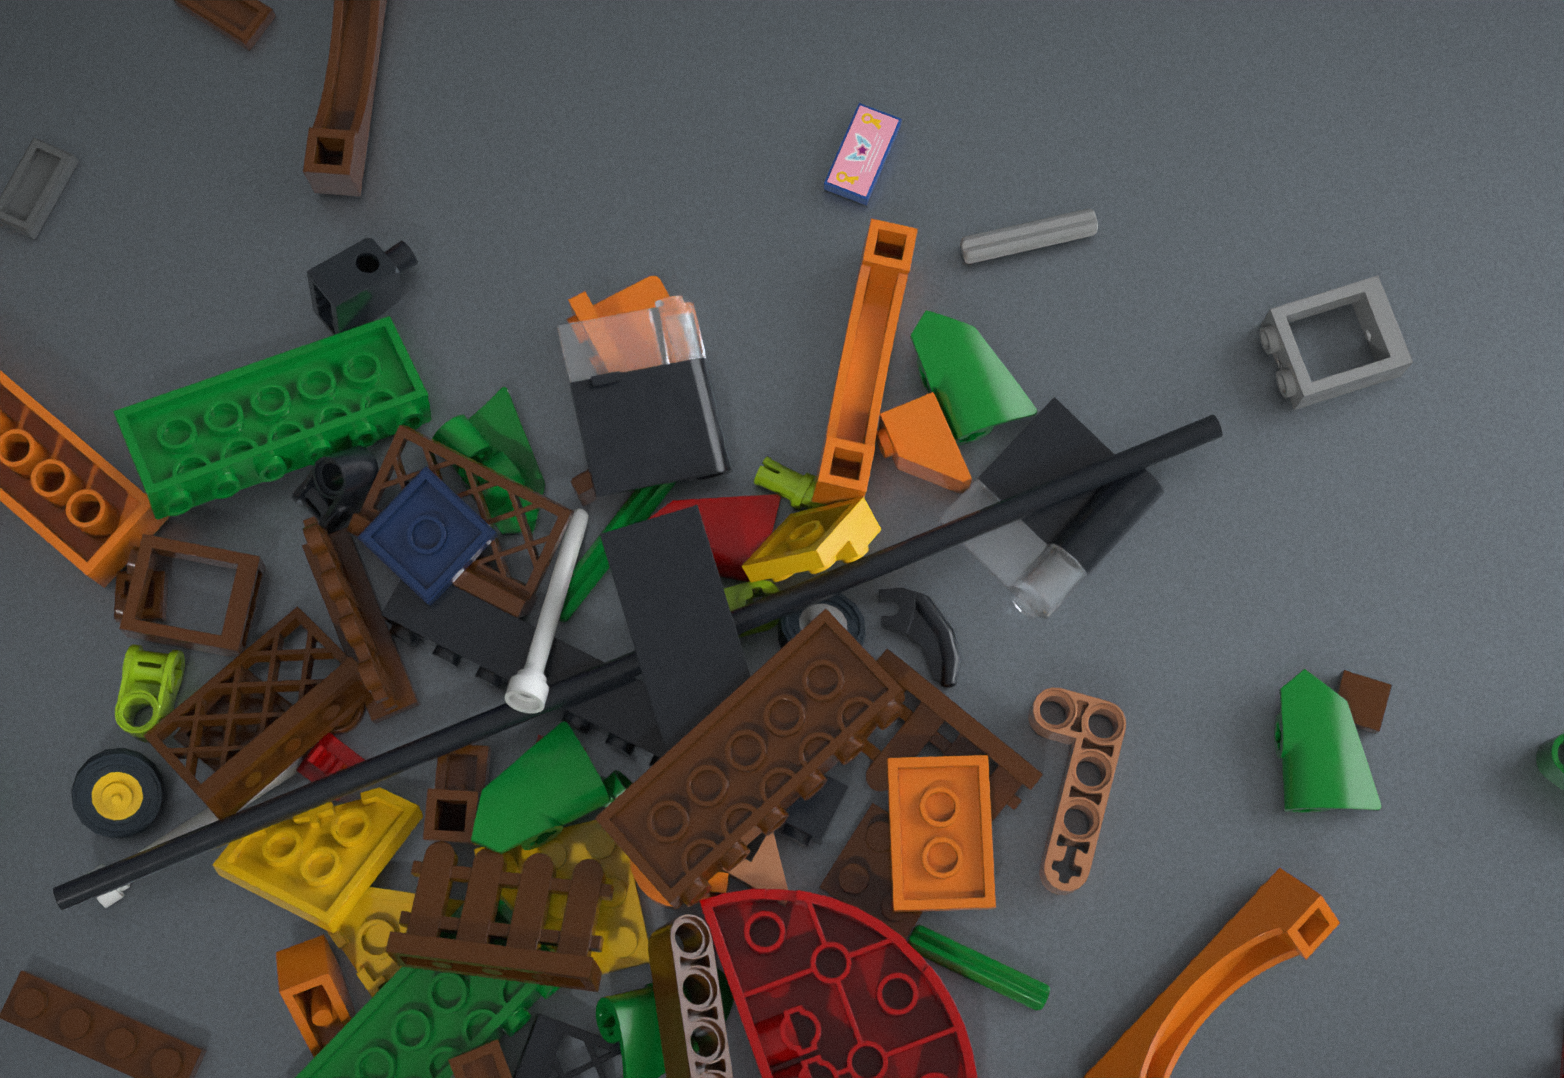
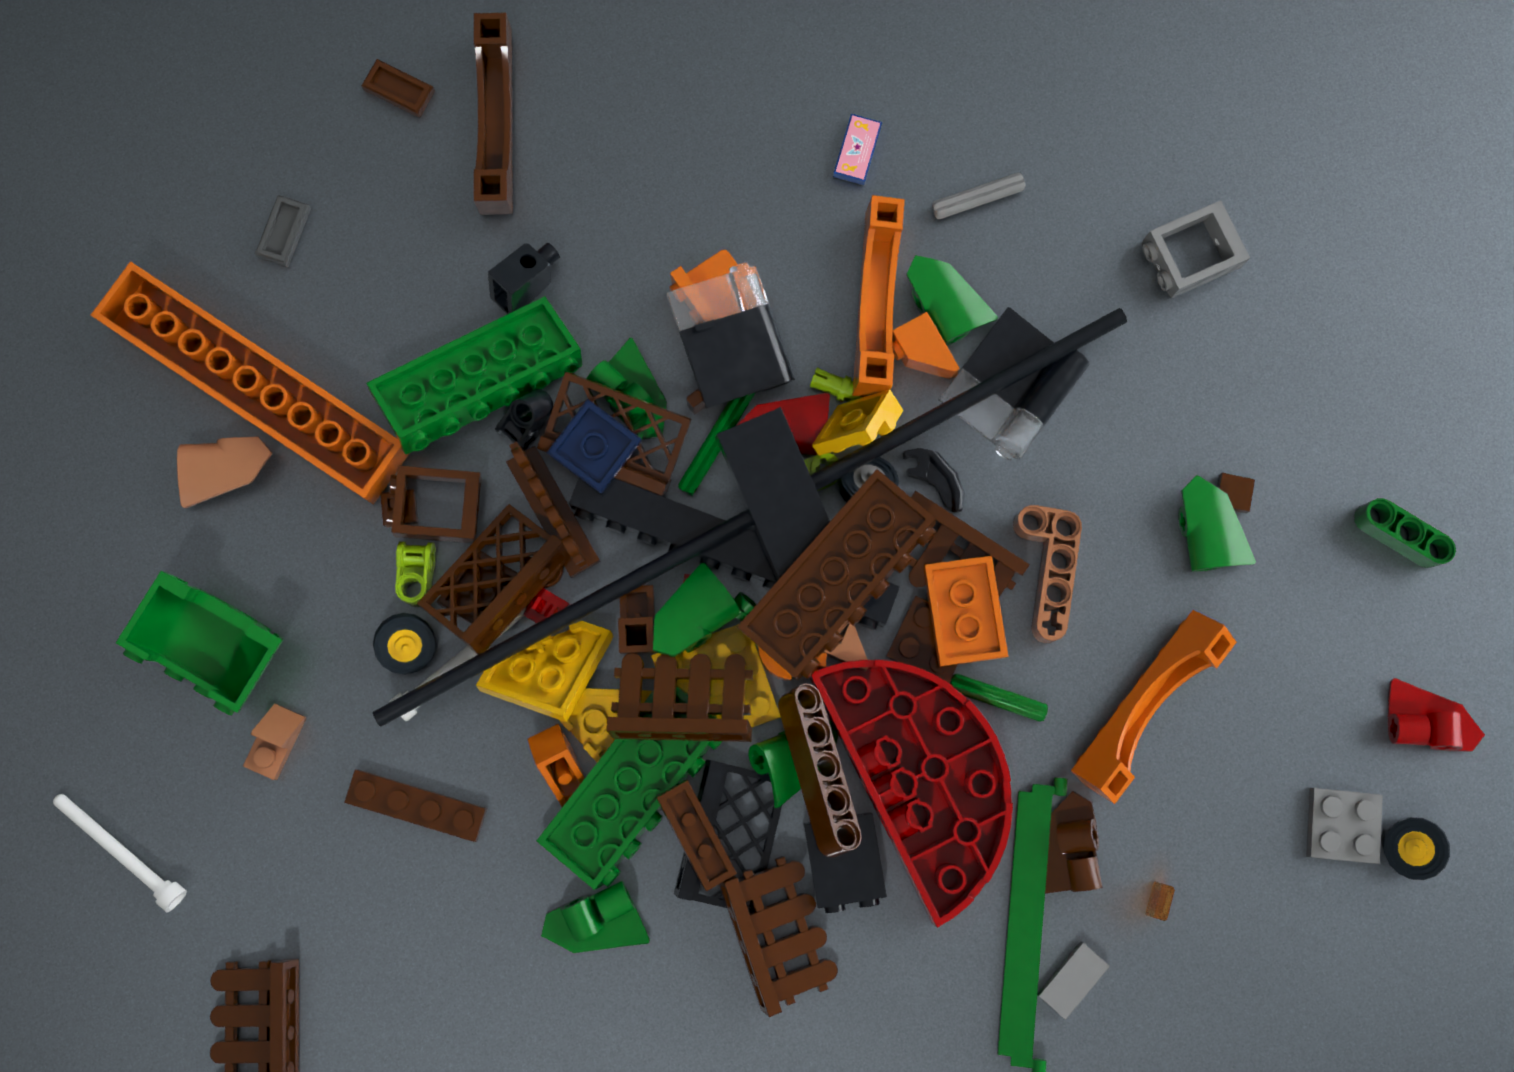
camera: 10 degrees left, 5 degrees up
white piece [505,508,589,713] -> none

